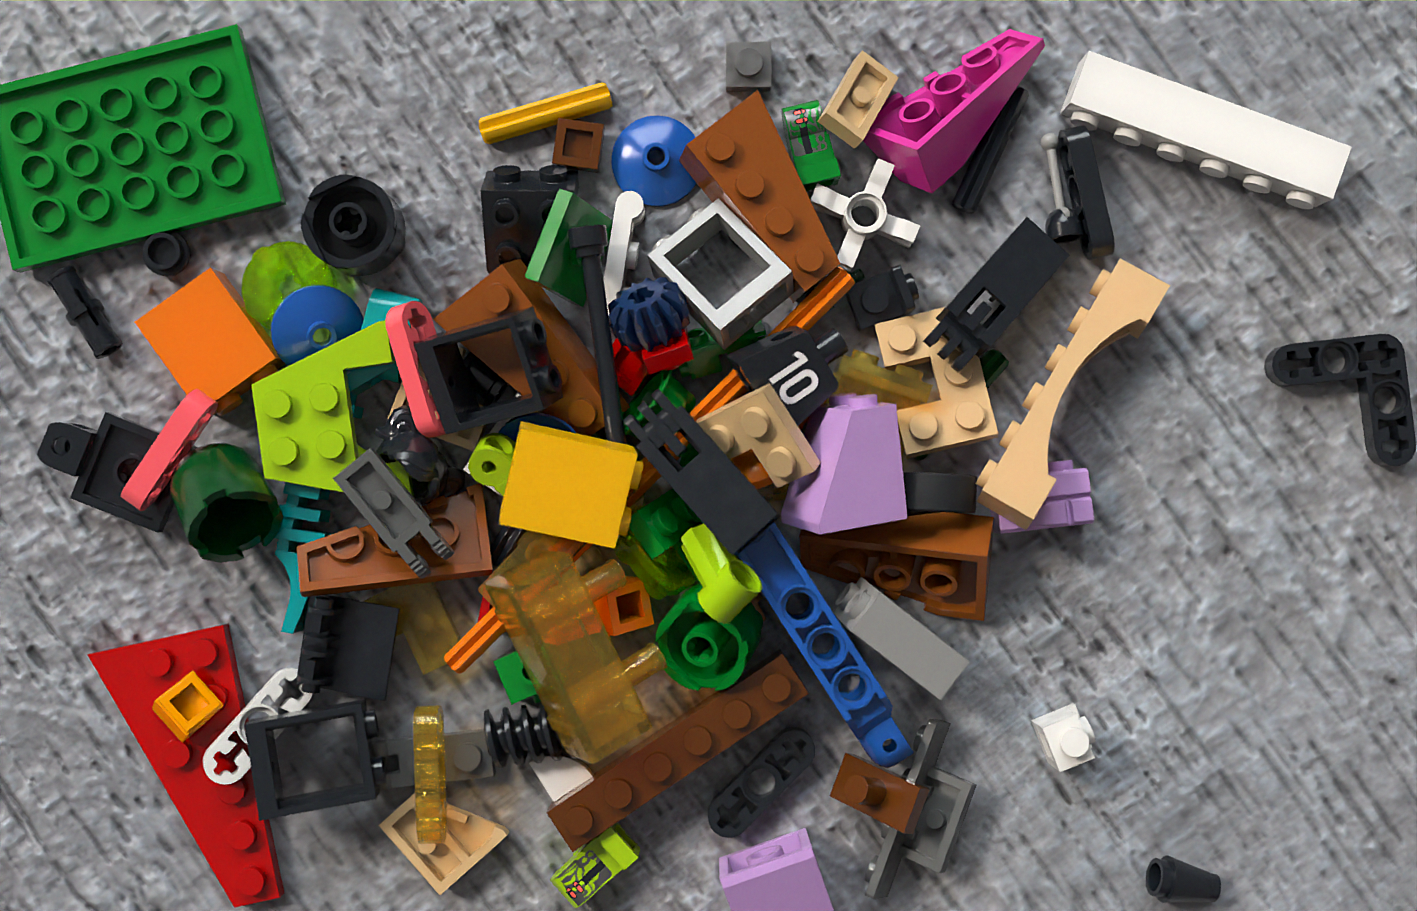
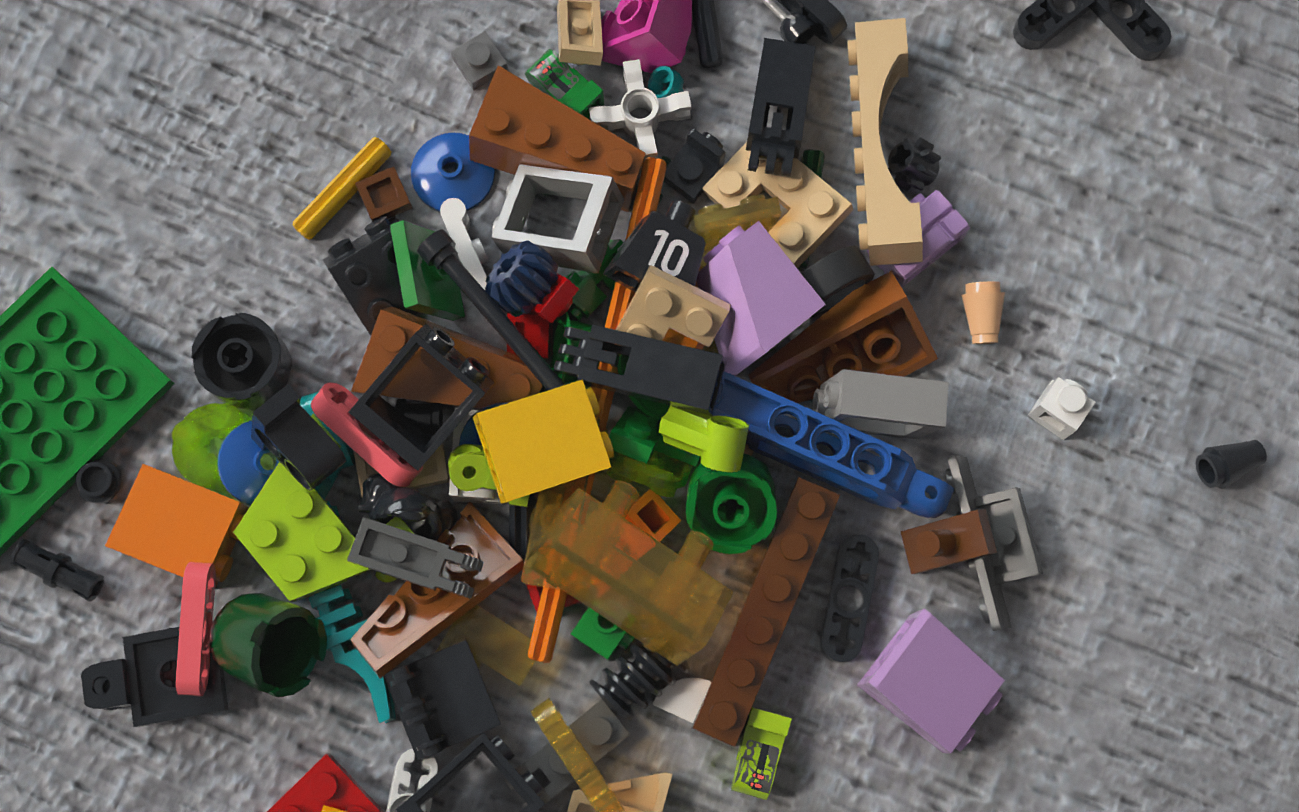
camera: 30 degrees left, 10 degrees down
none -> black tile [251,384,347,491]
none -> teal hinge [648,66,684,98]
none -> black gear [888,137,941,191]
none -> light nougat cone [961,281,1005,344]

